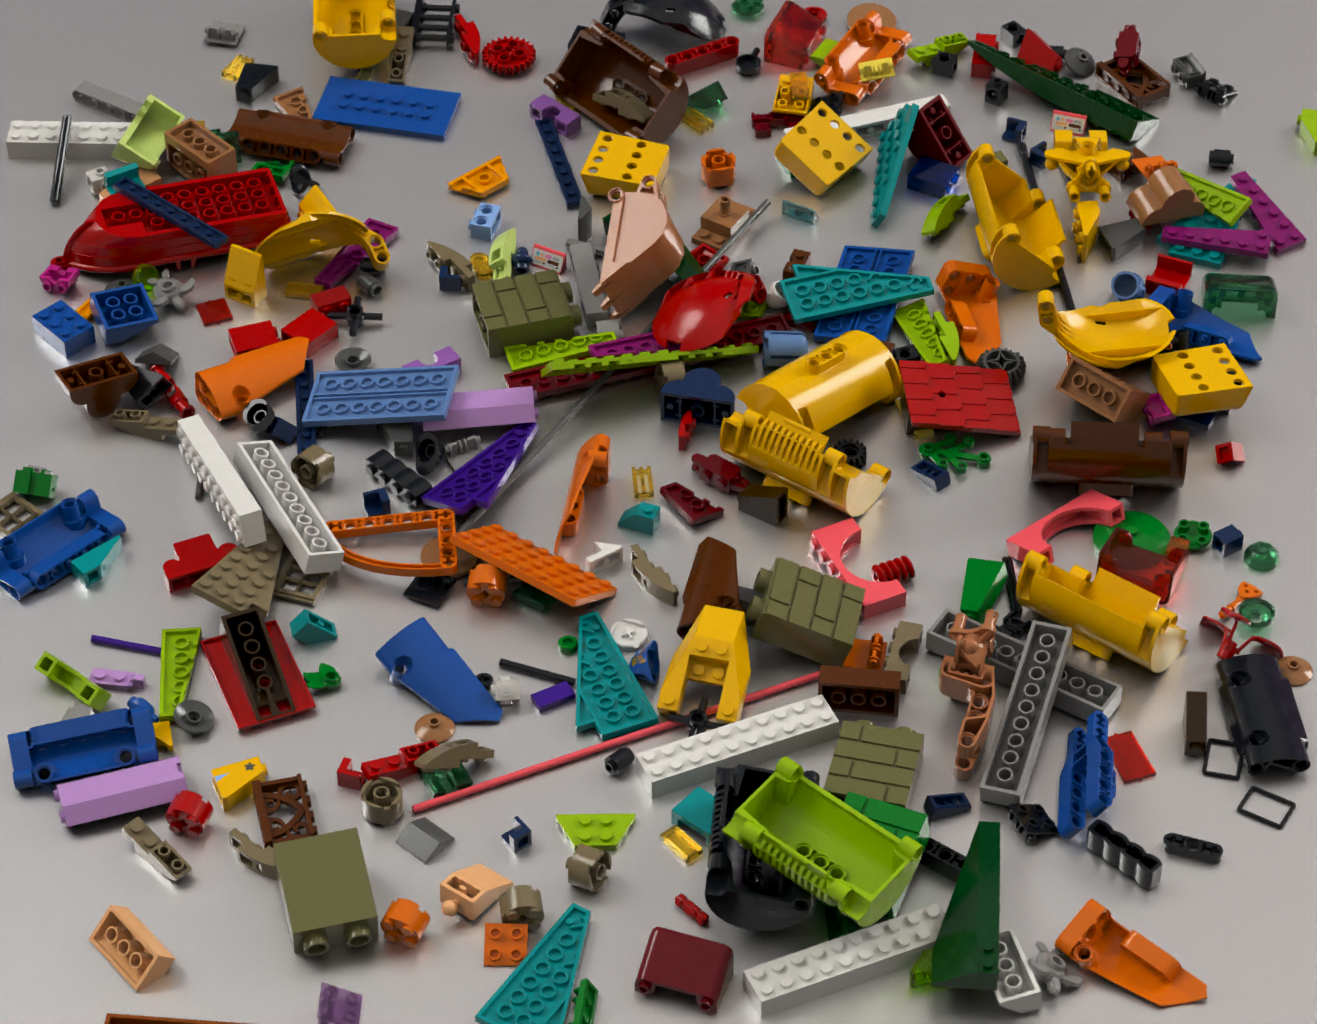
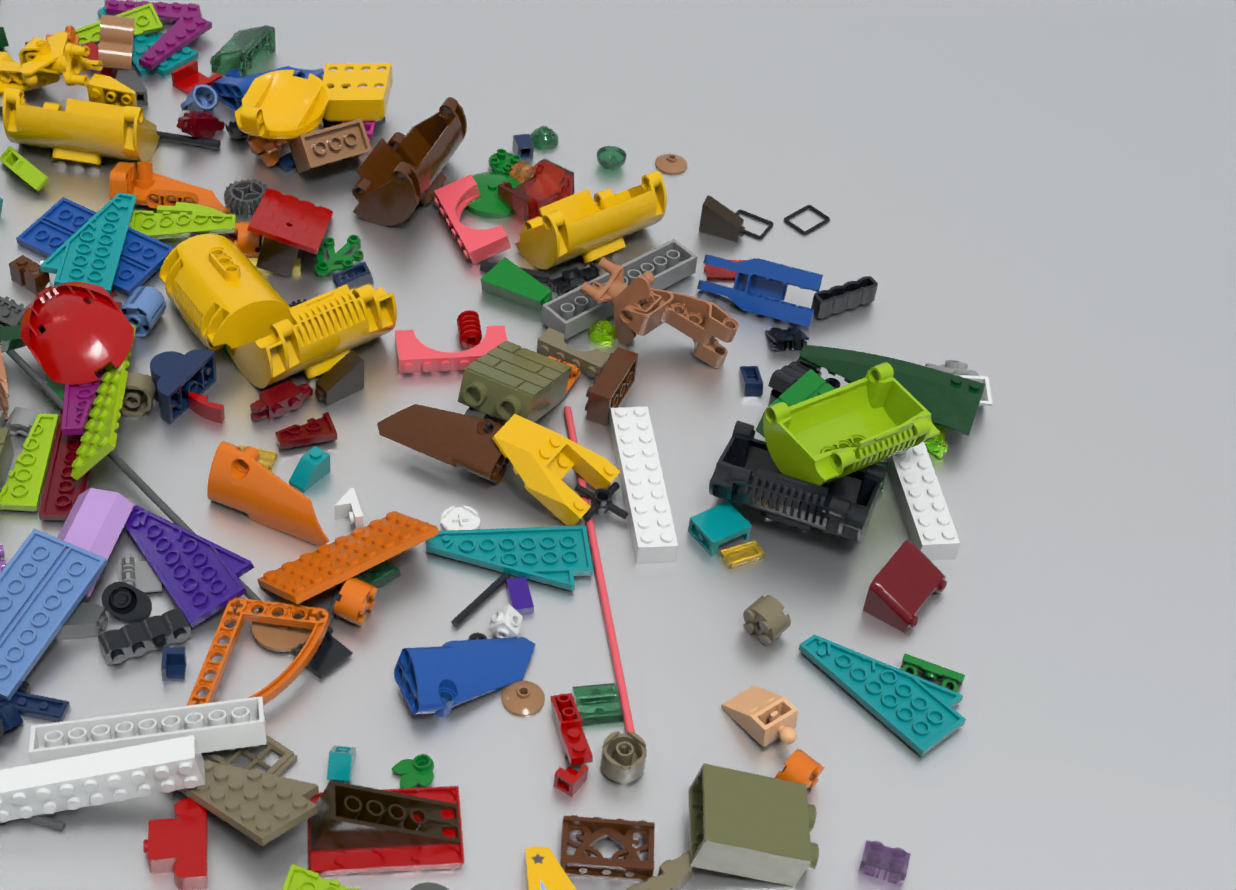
camera: 80 degrees left, 0 degrees up
dark tan brick [291,444,335,489] -> none
slope [396,817,455,864] -> none
dark tan slope [414,739,494,772] -> none
orange hinge [484,923,528,966] -> none
dark tan brick [499,885,544,930] -> none
dark blue panel [501,816,532,853] -> none
lime wing [556,813,636,851] -> none
green tile [558,635,578,655] -> none
black brick [604,747,635,775] -> none
blue hat [629,640,660,684] -> none
dark tan slope [630,544,679,606] -> none
red axle [675,894,709,926] -> none
olive brick [824,719,924,809] -> none
light grey brick [979,620,1073,806] -> none
orange panel [1055,899,1207,1007] -> none
black beam [1162,833,1223,864] -> none
red plant [1200,607,1284,660] -> none
black brick [1209,149,1234,168] -> none
red panel [1215,442,1245,465] -> none
black panel [1216,654,1311,776] -> none
orange piece [1218,582,1263,619] -> none
none -> dark red hinge [177,111,225,138]
none -> black brick [768,359,822,393]

